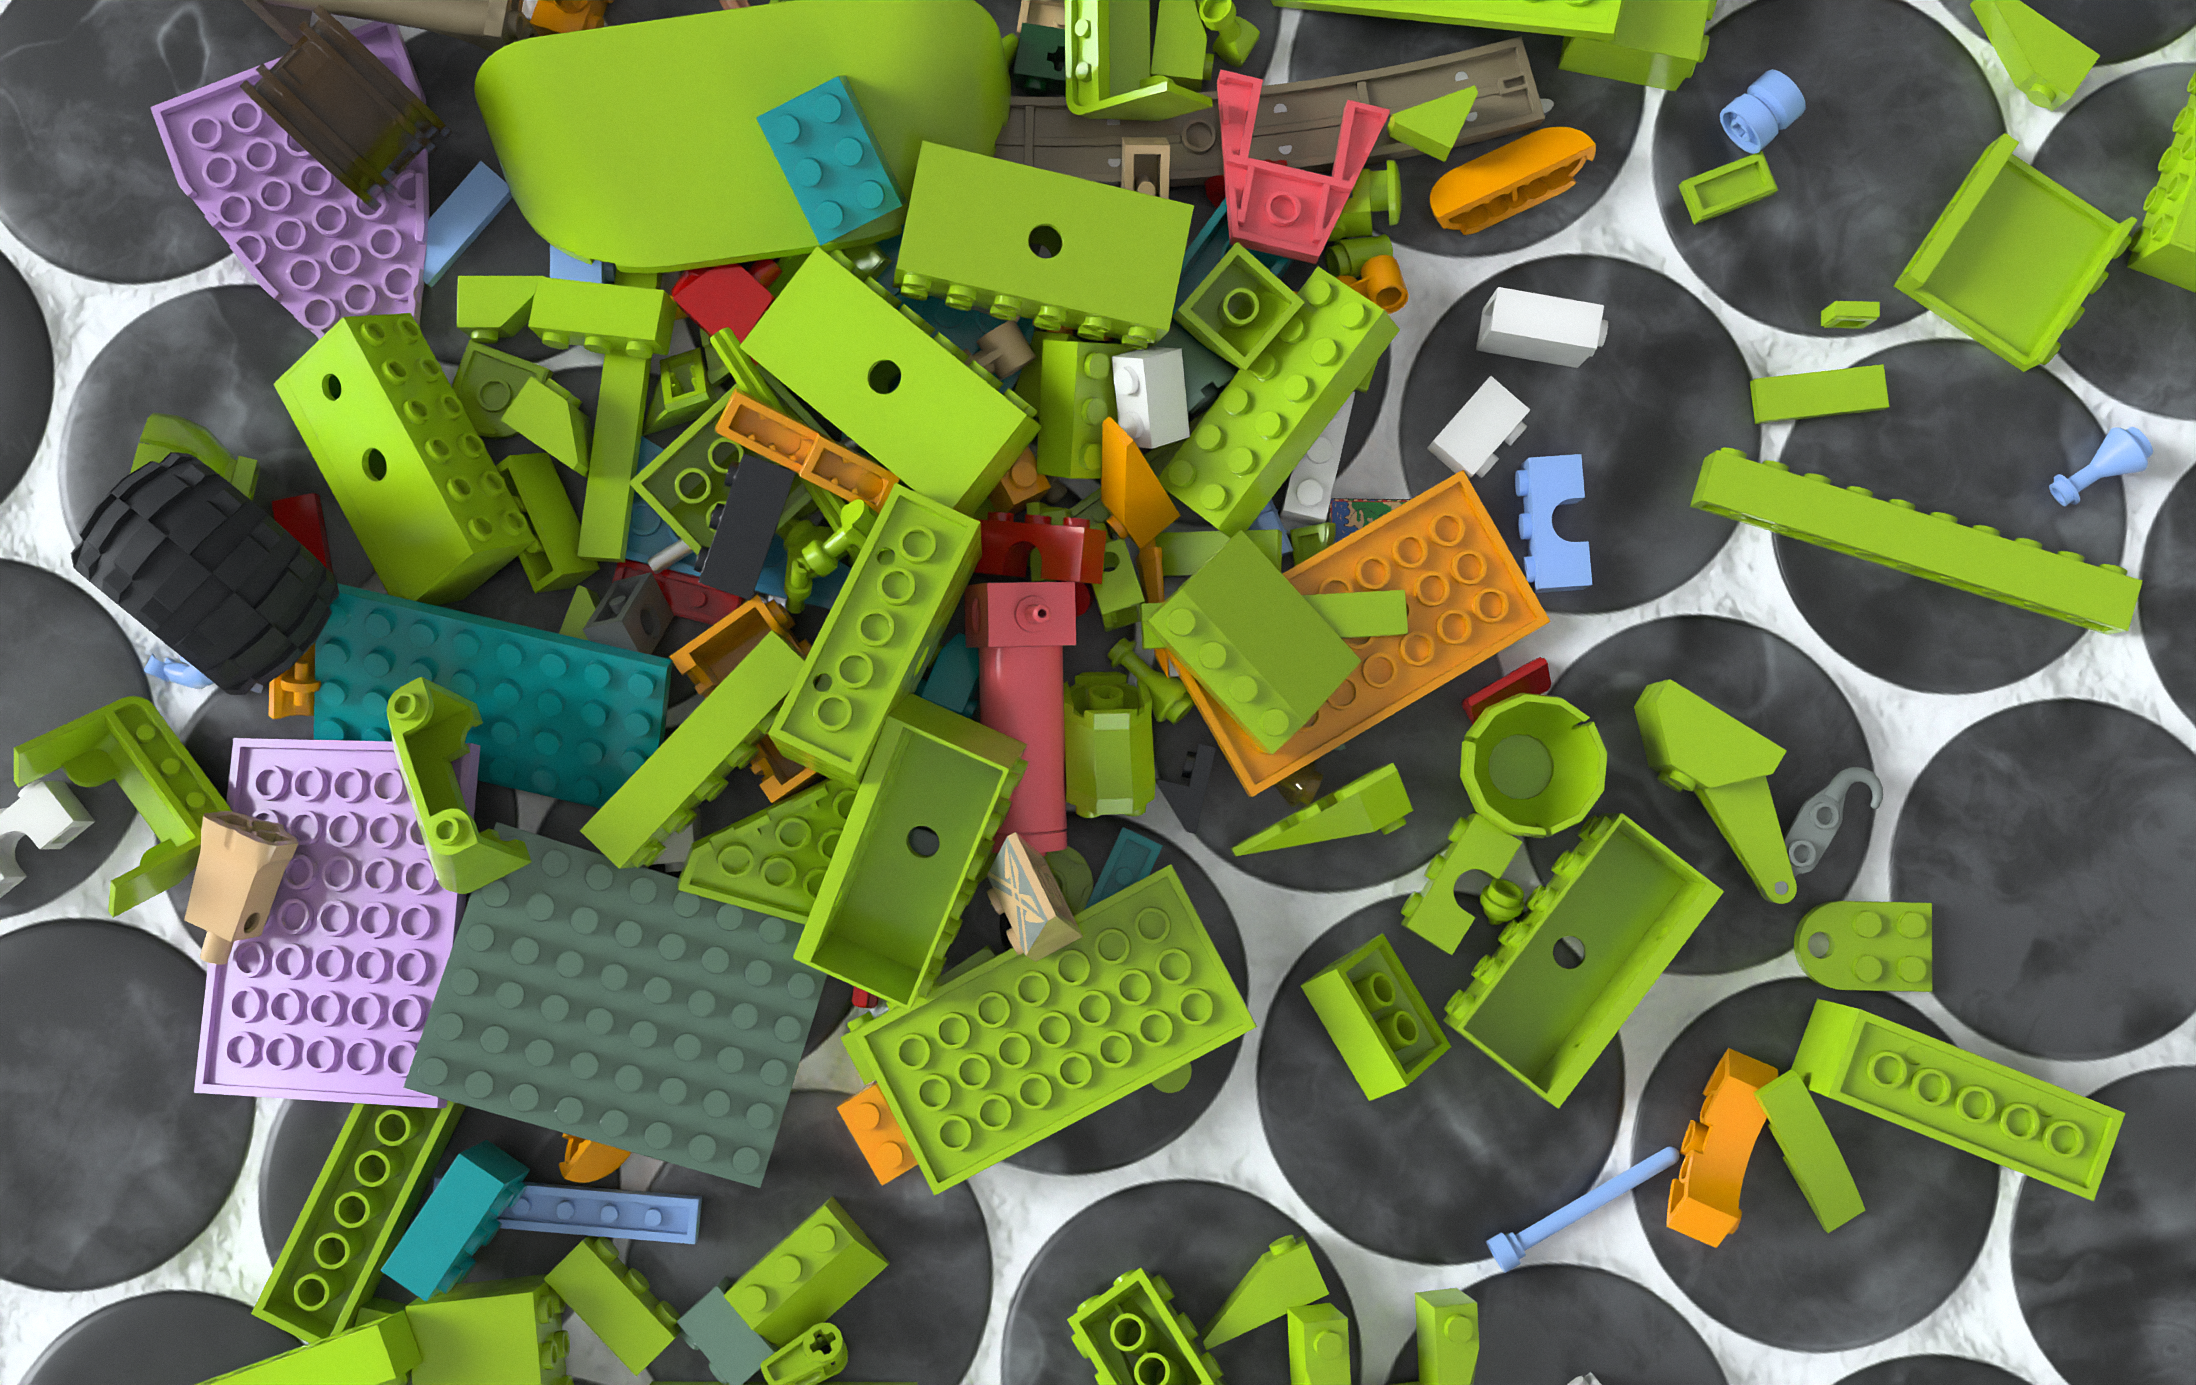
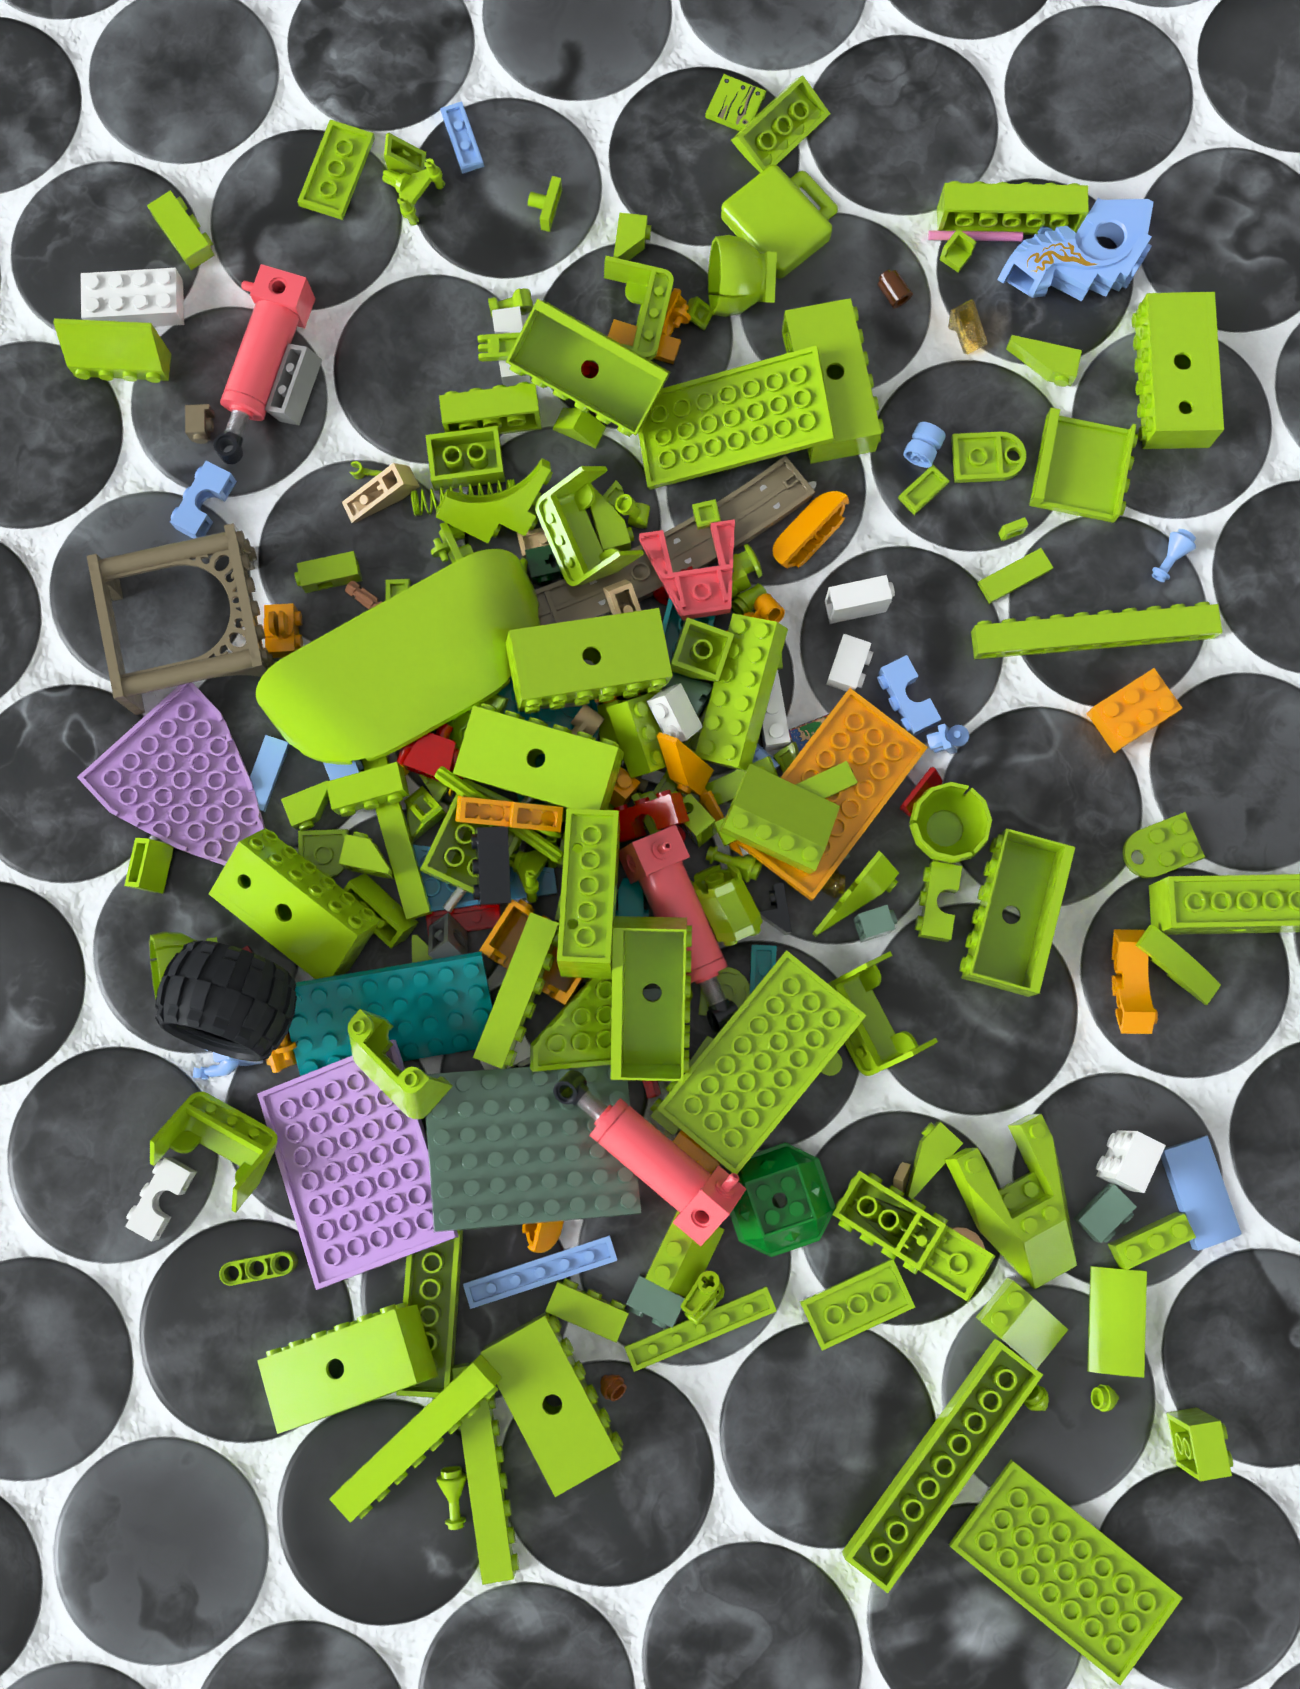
camera: 30 degrees left, 5 degrees down
tan piece [184,811,299,965] -> none
dark brown wheel [240,5,453,211] -> none
teal brick [380,1140,530,1302] -> none
teal brick [756,75,907,246] -> none
lime leg [802,499,879,577] -> none
tan slope [987,832,1083,962] -> none
lime slope [1300,933,1451,1101] -> none
lime slope [1386,85,1478,162] -> none
lime plate [1480,878,1525,925] -> none
light blue piece [1486,1146,1680,1273] -> none
lime slope [1634,679,1883,904] -> none
none -> lime brick [124,838,174,894]
none -> lime beam [219,1250,298,1286]
none -> piece [257,1302,439,1434]
none -> coral piece [553,1070,746,1246]
none -> lime tile [692,499,721,530]
none -> green piece [730,1142,836,1257]
none -> lime windscreen [828,951,938,1076]
none -> sand green brick [853,905,897,943]
none -> tan tile [893,1162,911,1193]
none -> light blue hips [926,723,969,755]
none -> lime plate [951,432,1026,483]
none -> light orange brick [1086,668,1182,753]

